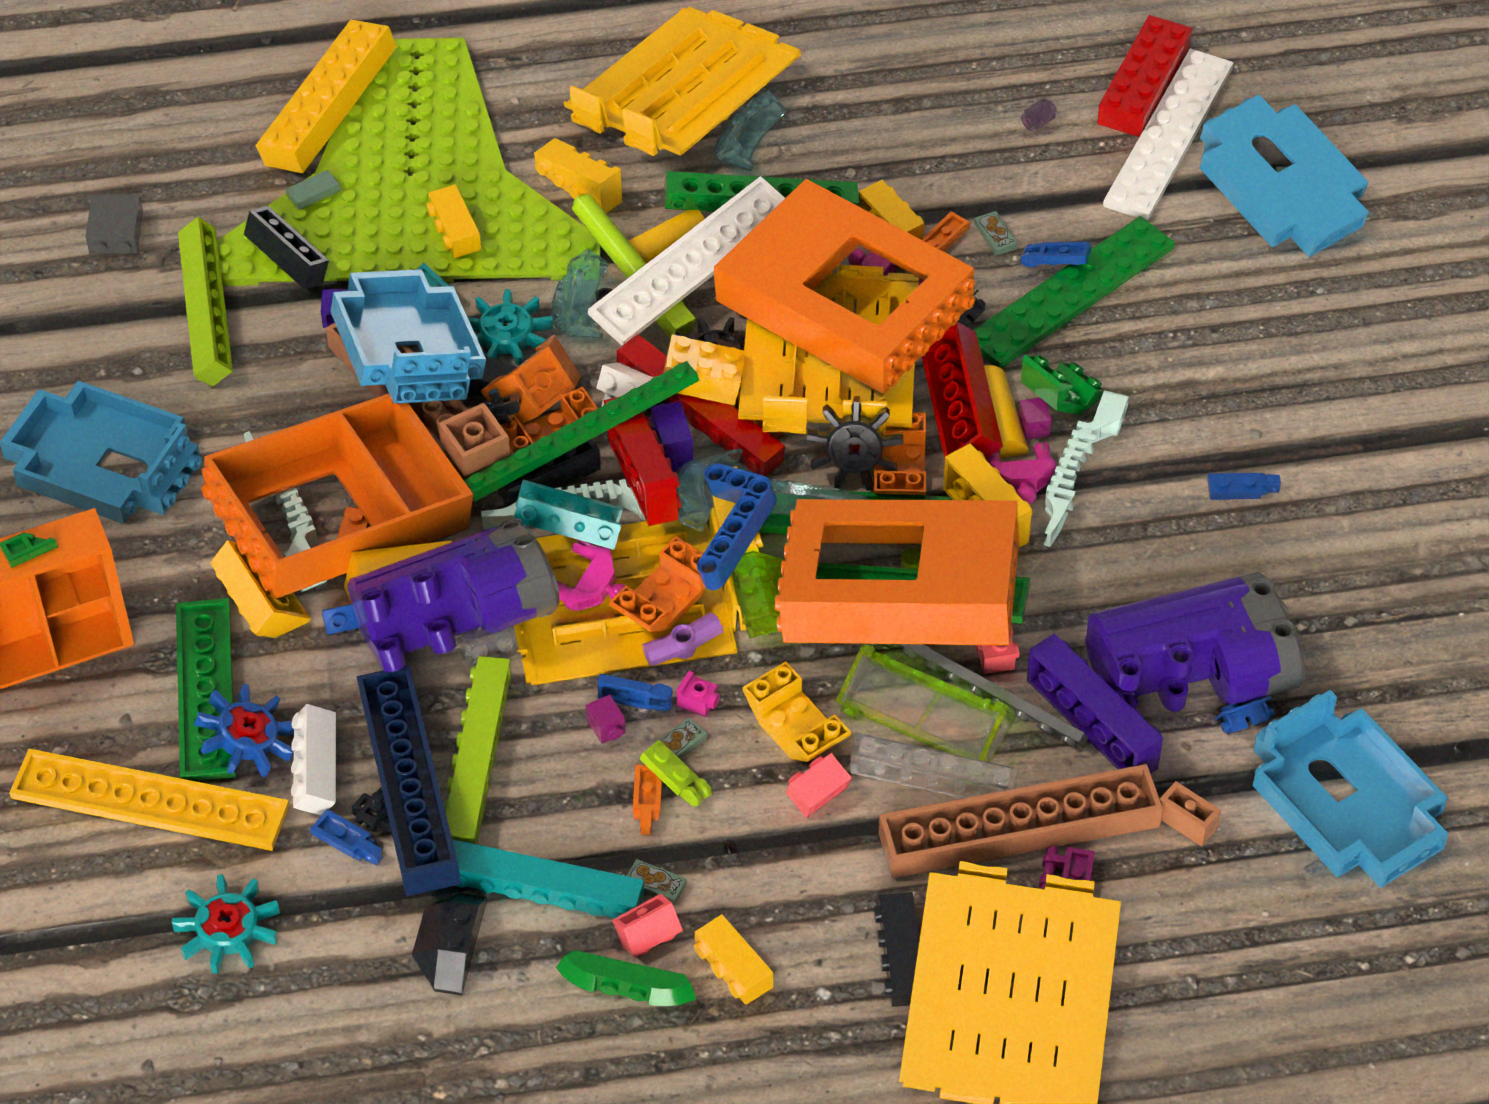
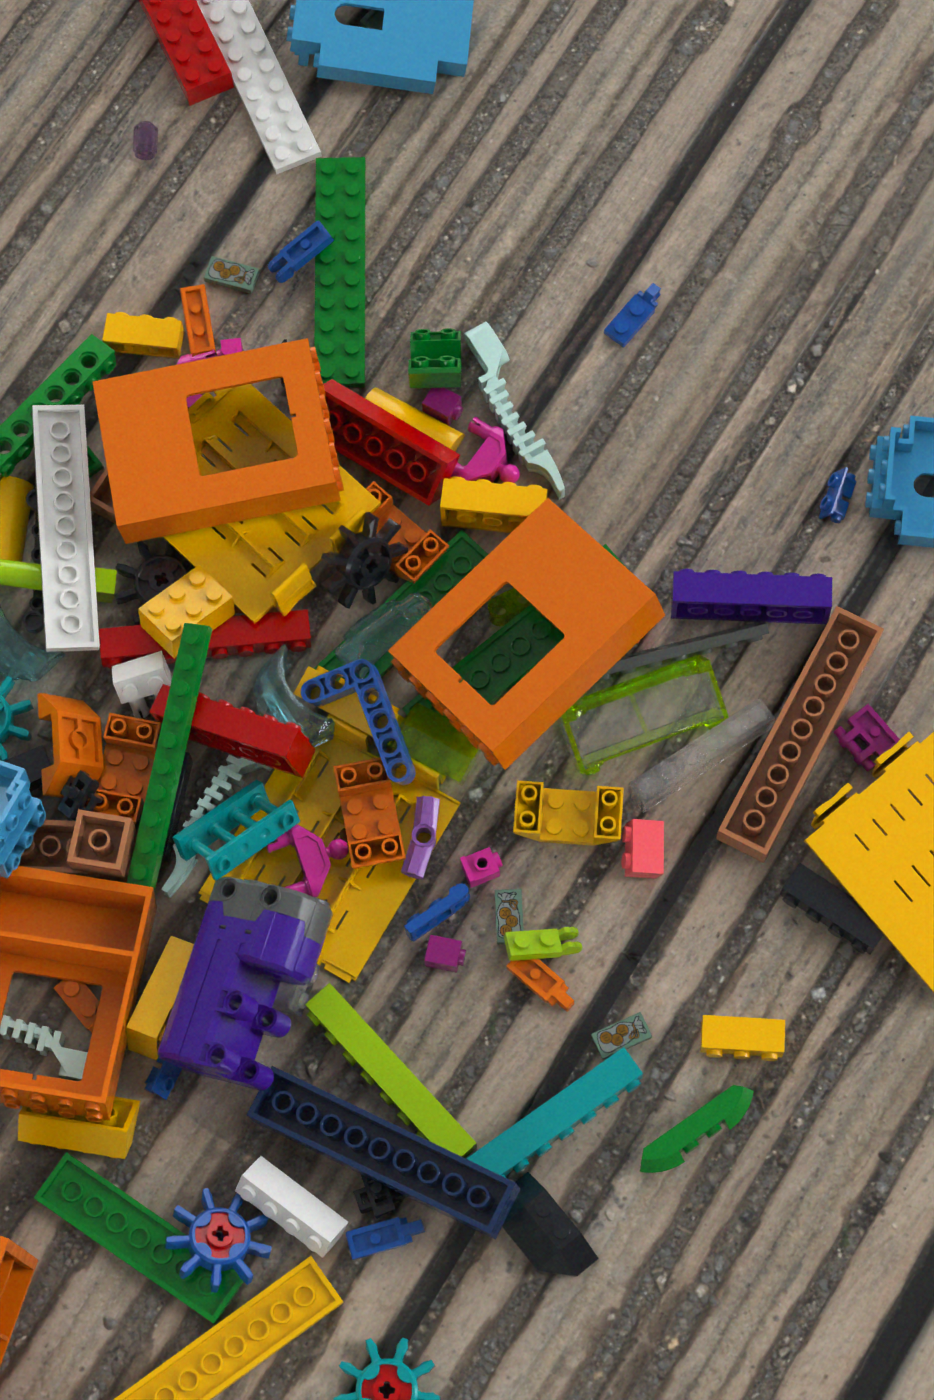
camera: 45 degrees left, 20 degrees up
coral brick [612,894,683,957] -> none
dark purple brick [649,401,694,475] -> none
dark purple piece [1085,572,1306,712] -> none
nougat brick [1160,781,1221,846] -> none

